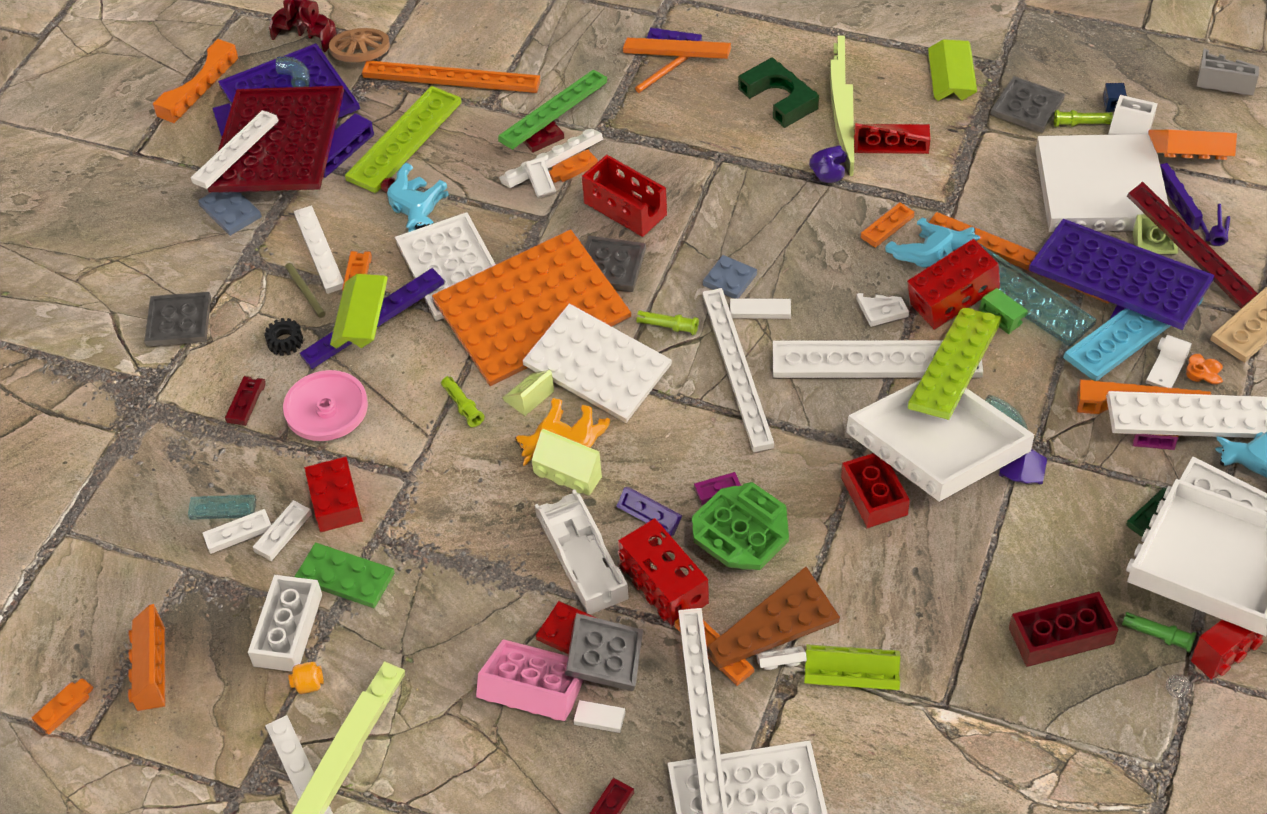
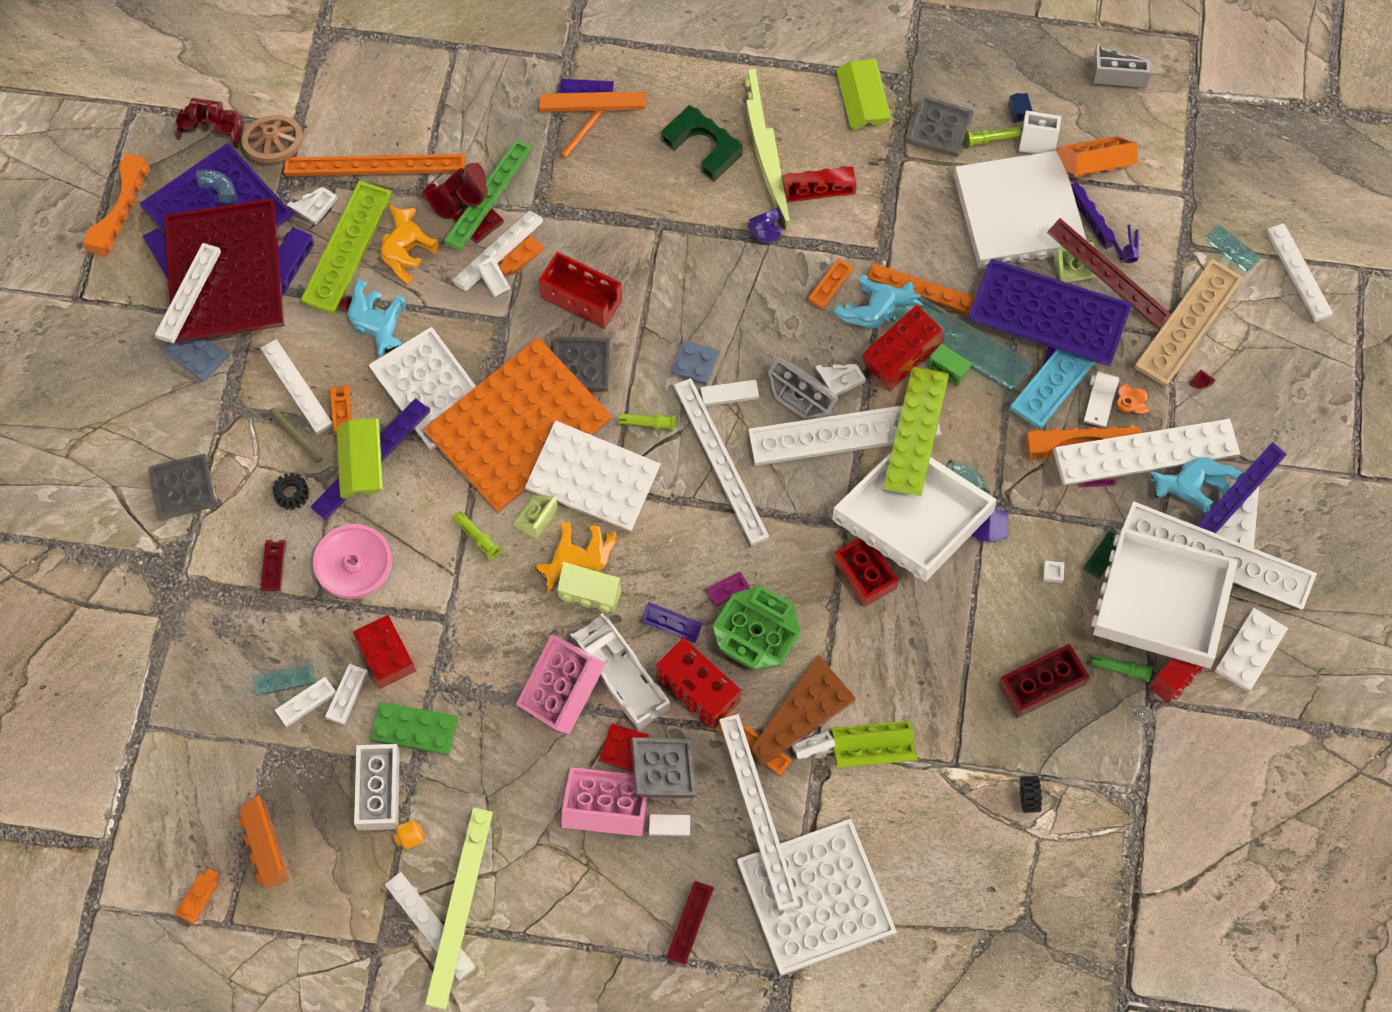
camera: 15 degrees left, 15 degrees up
none -> white wing [287,187,338,225]
none -> light orange animal [381,204,440,285]
none -> dark red piece [421,162,488,219]
none -> bright pink slope [516,634,606,734]
none -> light grey wedge [768,357,839,420]
none -> black tyre [1020,776,1042,813]
none -> white plate [1043,561,1064,583]

